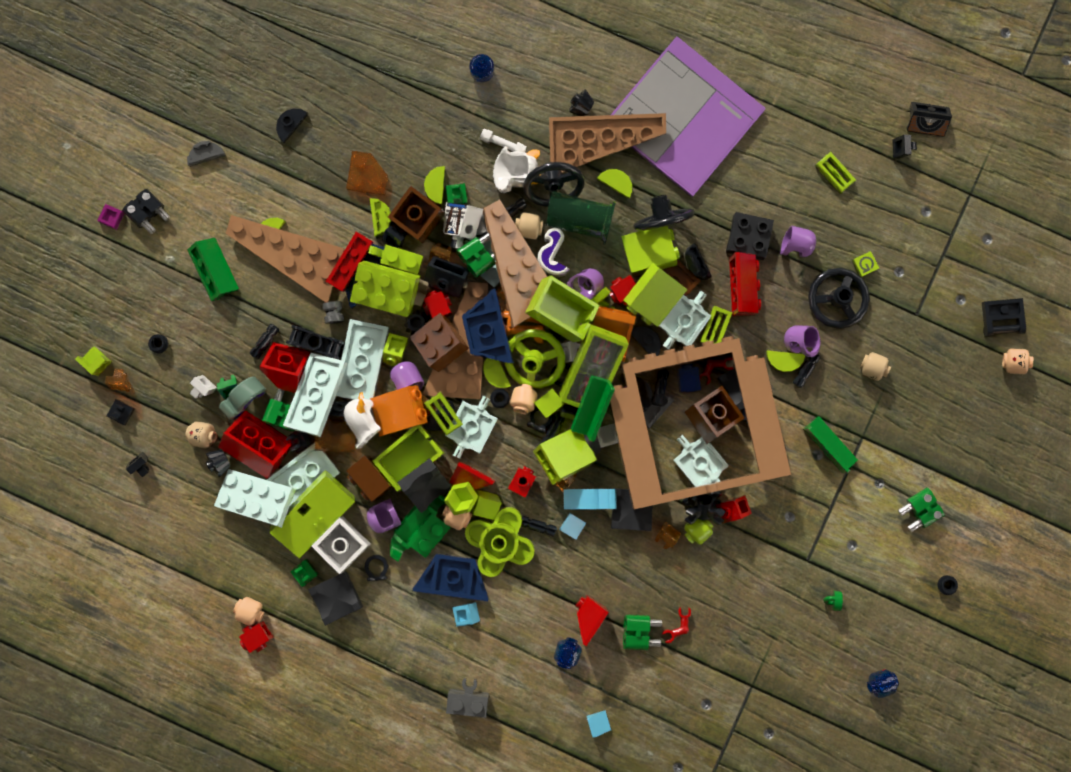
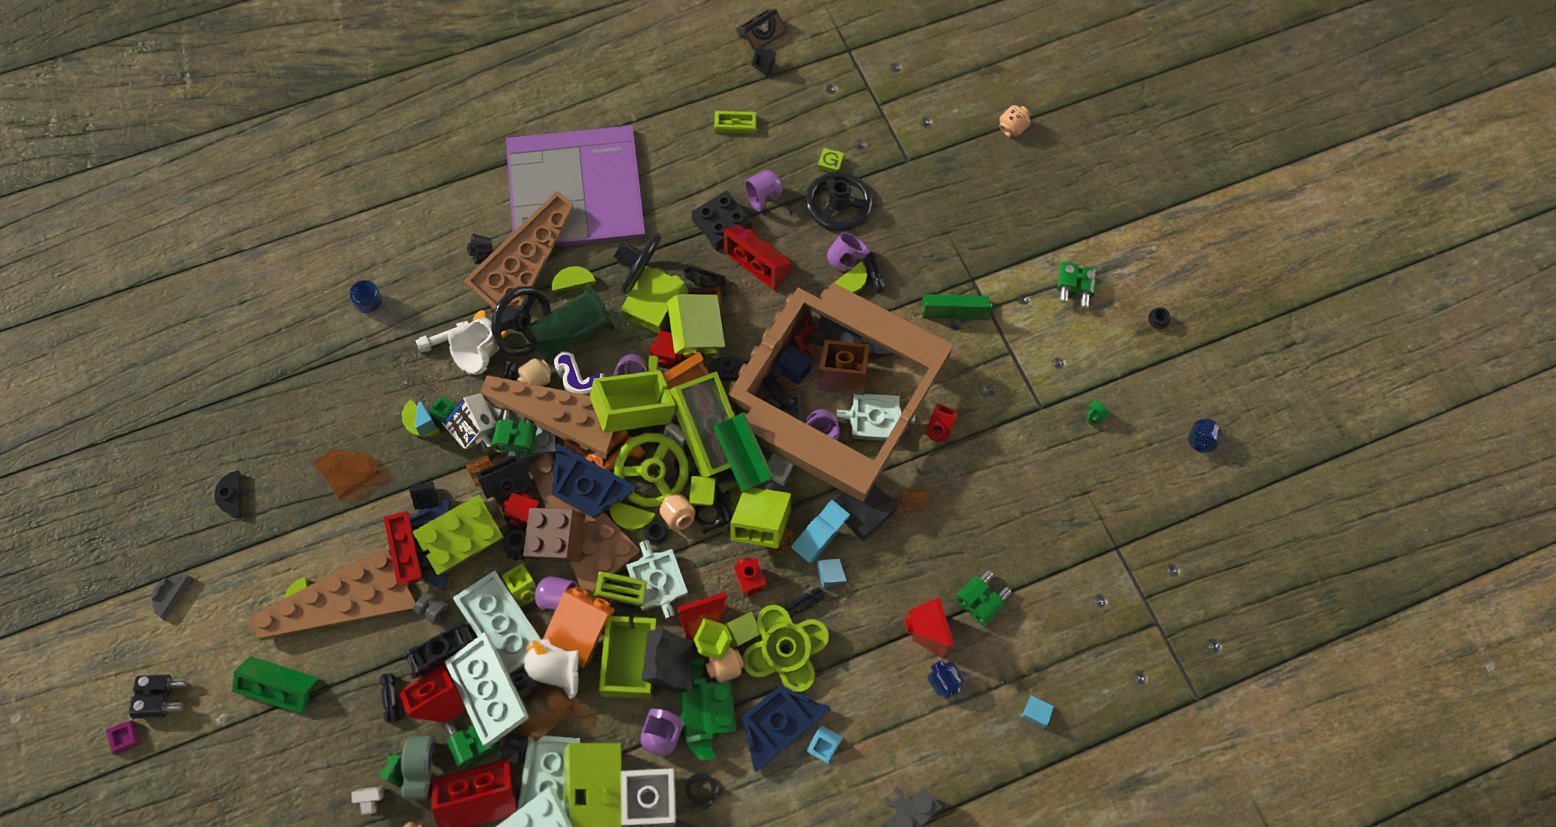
camera: 50 degrees left, 20 degrees down
black plate [148,334,169,354] -> none
reddish brown brick [347,455,393,502] -> none
lime plate [368,245,424,275] -> none
lime tile [370,198,392,237] -> none
reddish brown brick [388,186,445,244] -> none
light aqua plate [659,291,711,350] -> none
red arm [662,607,691,643] -> none
black pin [682,491,725,525] -> none
lime head [684,519,714,545] -> none
lime tile [700,306,732,344] -> none
tan head [860,352,891,381] -> none
black plate [981,298,1026,337] -> none
none -> medium azure slope [415,401,436,436]
none -> medium lavender helmet [806,409,840,440]

